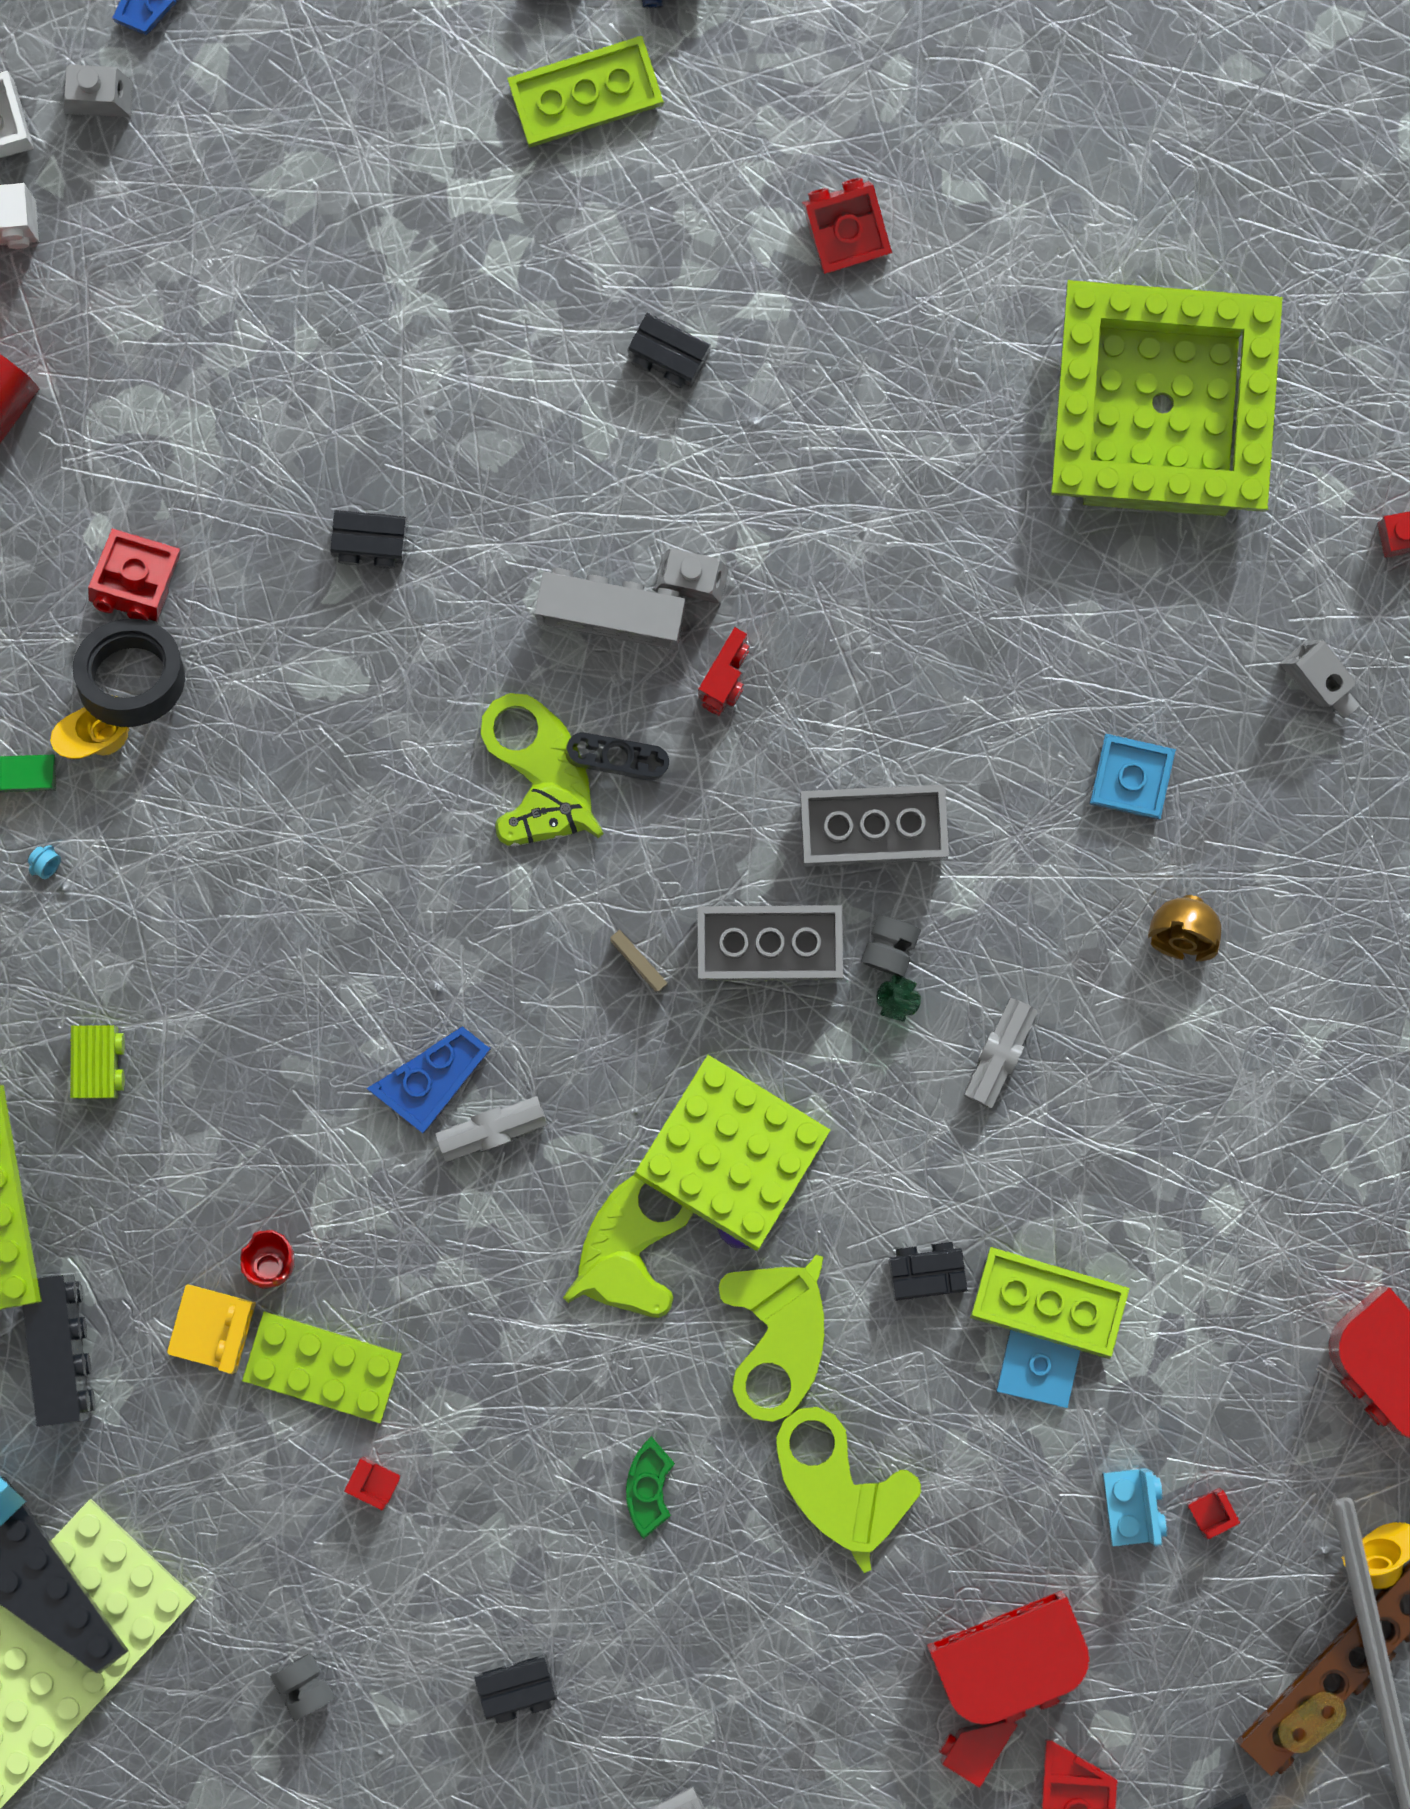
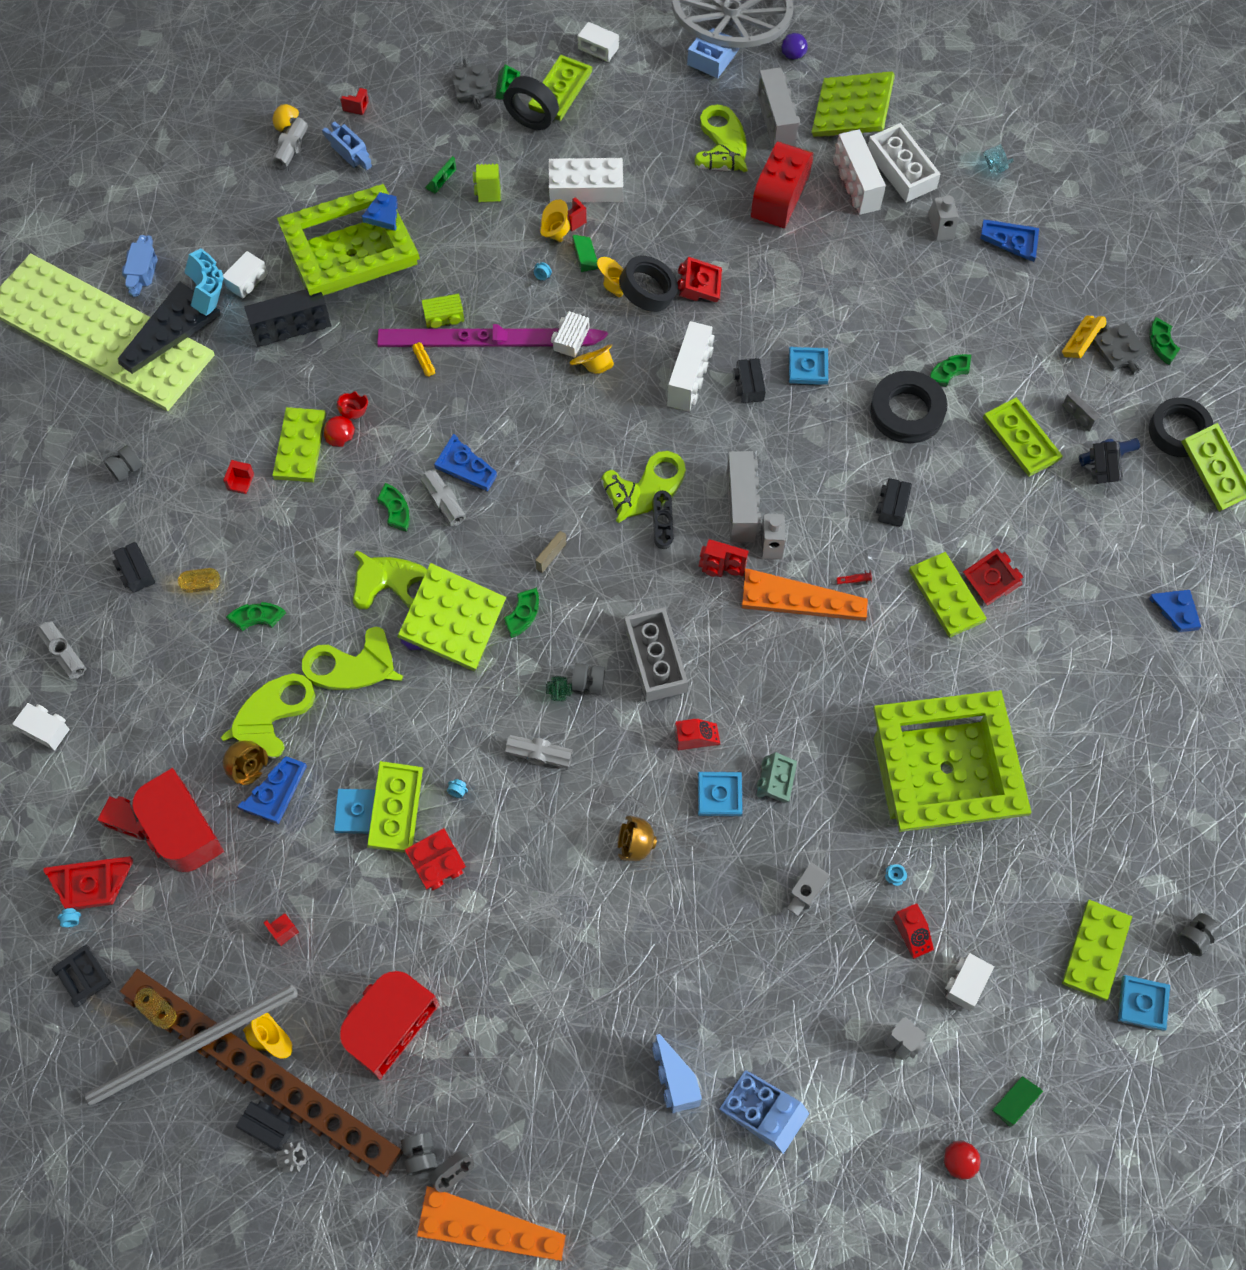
camera: 75 degrees right, 20 degrees down
yellow bracket [167,1284,256,1374] -> none
light grey brick [697,905,843,981] -> none
black brick [889,1242,967,1301] -> none
medium azure bracket [1102,1468,1167,1546] -> none
none -> clear yellow plate [178,568,221,593]
none -> pearl gold cylinder [223,740,268,785]
none -> blue wing [237,756,307,824]
none -> red hair [324,415,355,447]
none -> magenta piece [377,324,608,347]
none -> green tile [377,483,410,532]
none -> red plate [405,828,466,891]
none -> yellow axle [412,342,435,377]
none -> medium azure plate [447,779,468,798]
none -> green tile [504,587,539,638]
none -> white brick [551,311,589,357]
none -> yellow piece [570,344,614,374]
none -> white brick [667,321,715,412]
none -> red slope [674,719,720,750]
none -> orange wing [742,569,868,621]
none -> sand green bracket [756,752,797,803]
none -> dark azure plate [789,347,828,385]
none -> red piece [837,570,872,585]
none -> black tyre [870,370,948,444]
none -> medium azure plate [885,864,907,886]
none -> lime plate [909,552,987,638]
none -> green tile [930,354,971,387]

